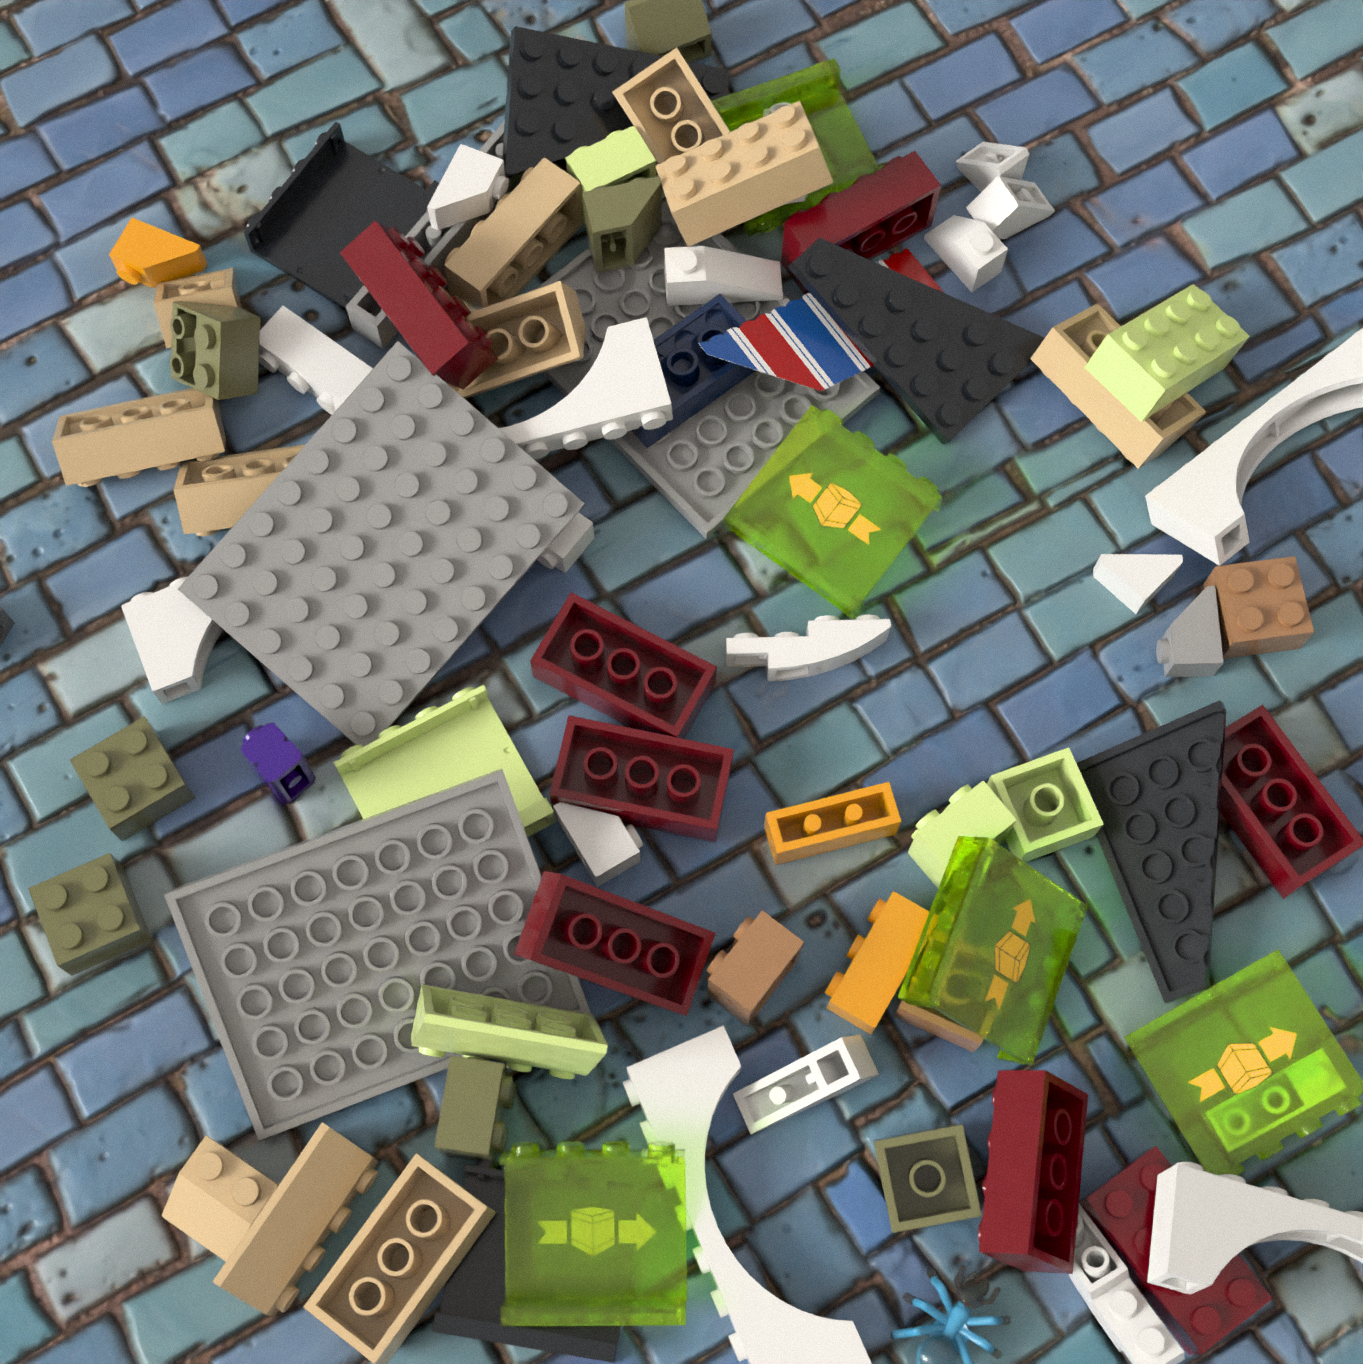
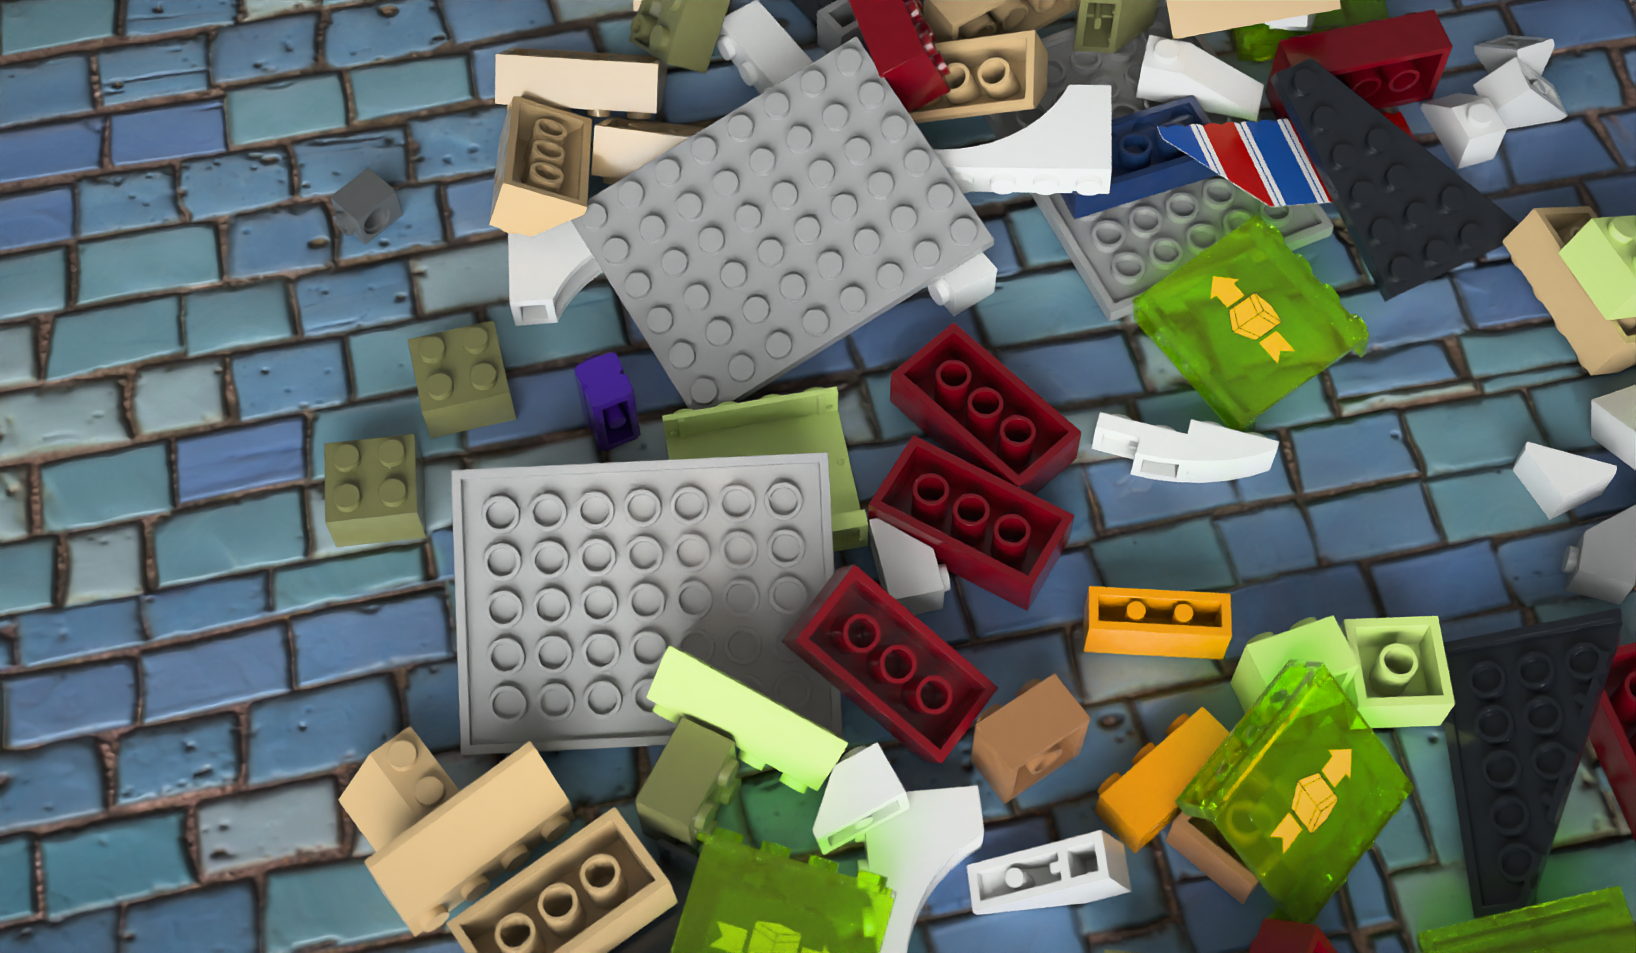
camera: 20 degrees right, 10 degrees down
none -> tan slope [489,96,592,237]
none -> white slope [812,742,910,855]

